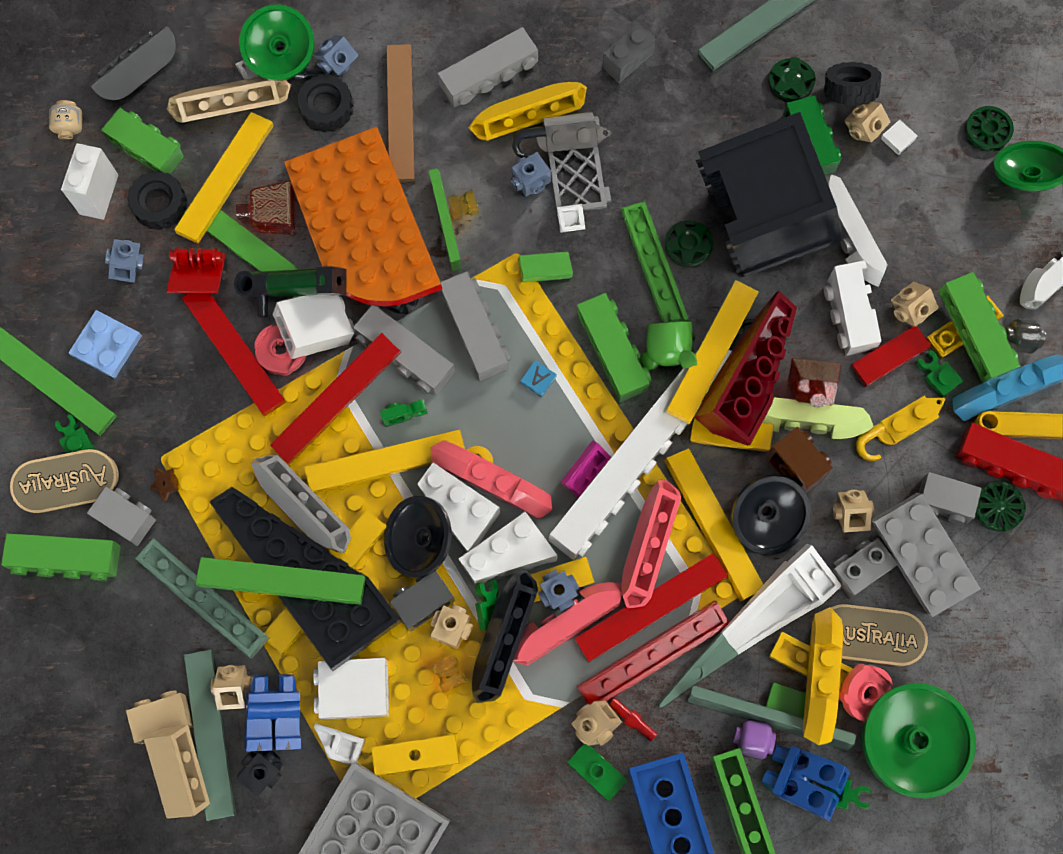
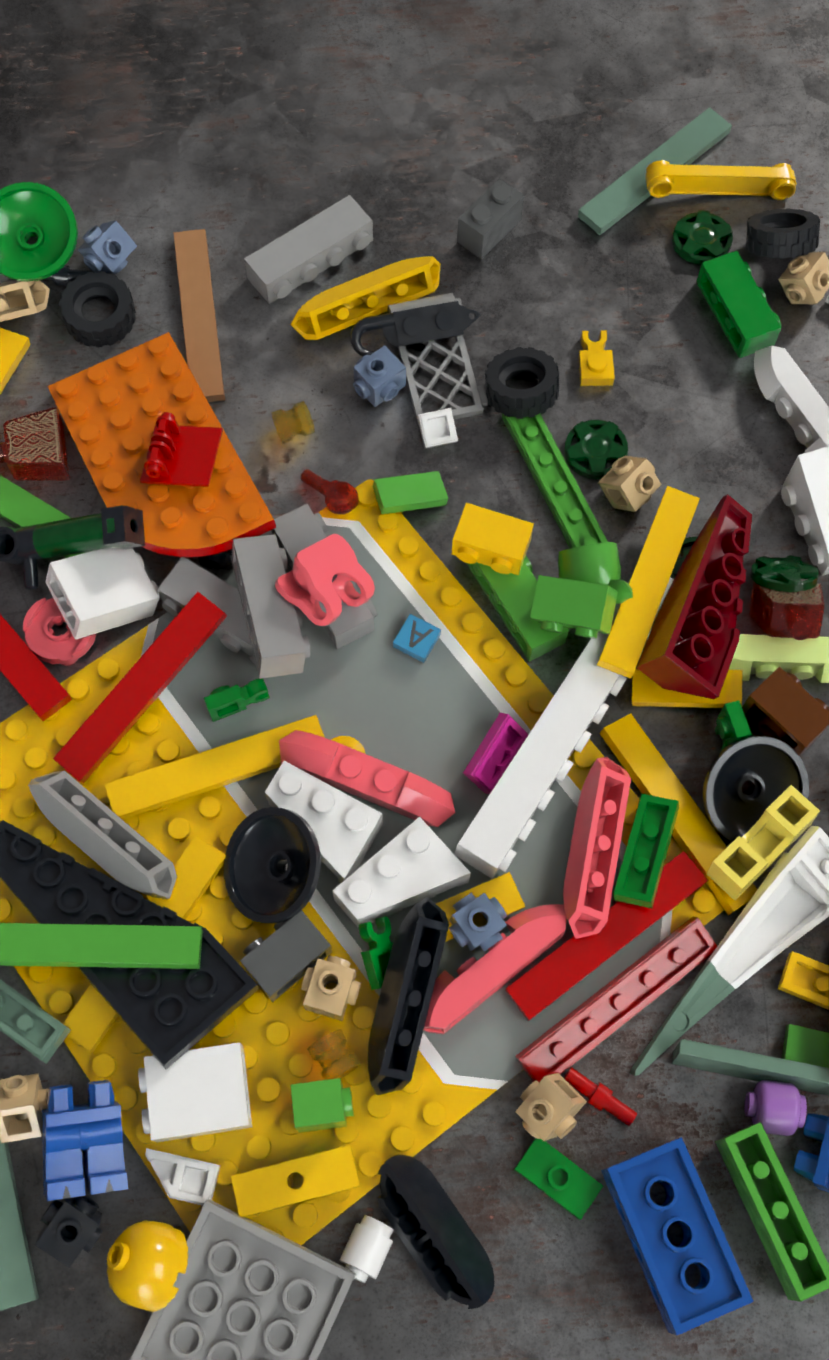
camera: 10 degrees left, 5 degrees down
bright green tile [429,169,462,271] -> none
black container [696,112,842,277] -> none
none -> yellow cylinder [107,1220,188,1312]
none -> red hinge [140,412,223,487]
none -> light grey brick [231,534,310,679]
none -> coral piece [275,534,375,626]
none -> bright green brick [291,1078,354,1133]
none -> clear red plate [301,469,359,514]
none -> white brick [339,1215,393,1284]
none -> black brick [377,1155,495,1309]
none -> yellow brick [451,502,534,576]
none -> black tyre [485,347,559,419]
none -> bright green brick [530,575,618,639]
none -> yellow plate [578,330,615,386]
none -> tan brick [598,456,662,512]
none -> green plate [613,794,679,909]
none -> yellow piece [645,160,797,200]
none -> light yellow arch [707,785,820,900]
none -> green plate [715,700,751,750]
none -> dark green wheel [751,555,819,592]

